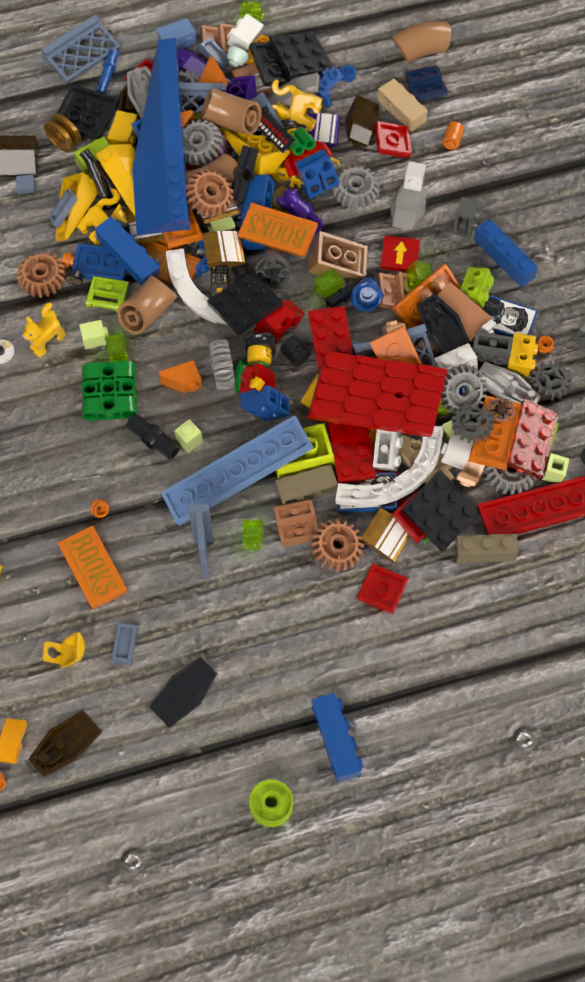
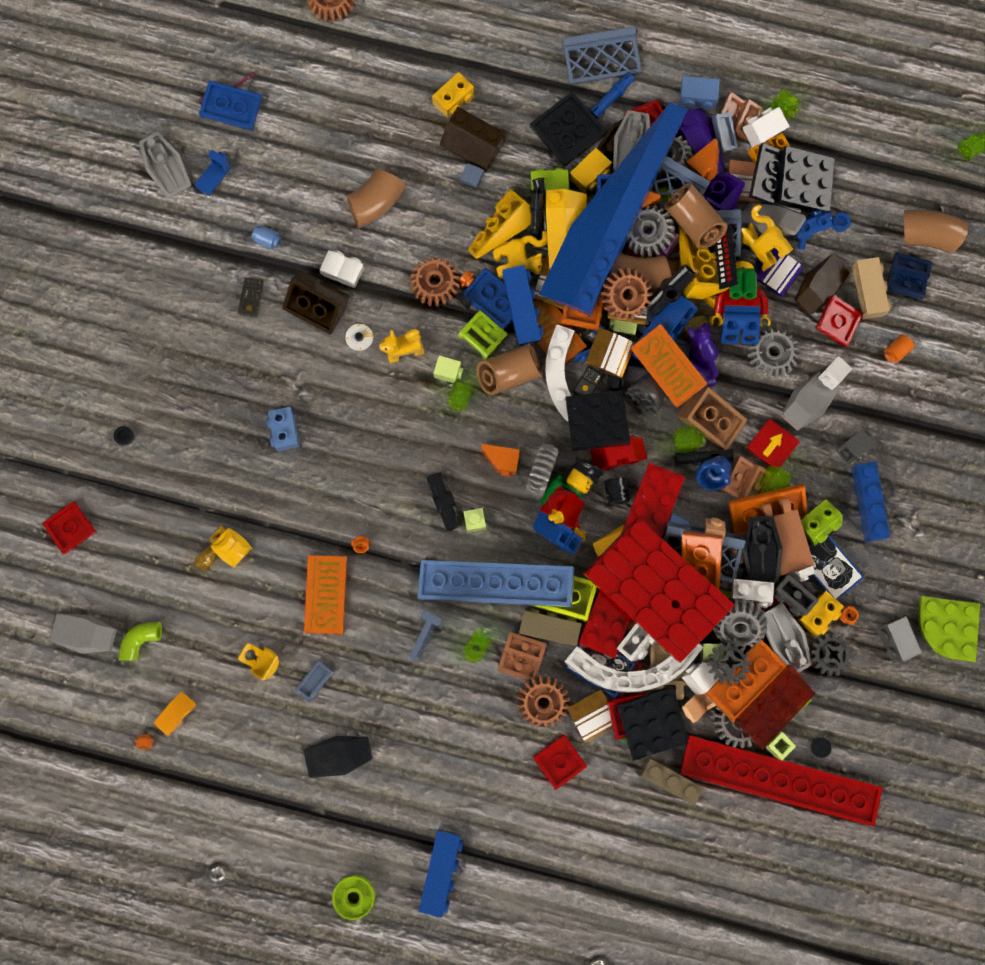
camera: 30 degrees right, 15 degrees up
dark brown piece [29,711,102,778] -> none
pearl gold wheel [44,113,82,153] -> none
sand blue tile [49,188,78,228] -> none
green connector [81,361,137,421] -> none
light aqua cone [227,46,249,68] -> none
piece [487,397,516,422] -> none

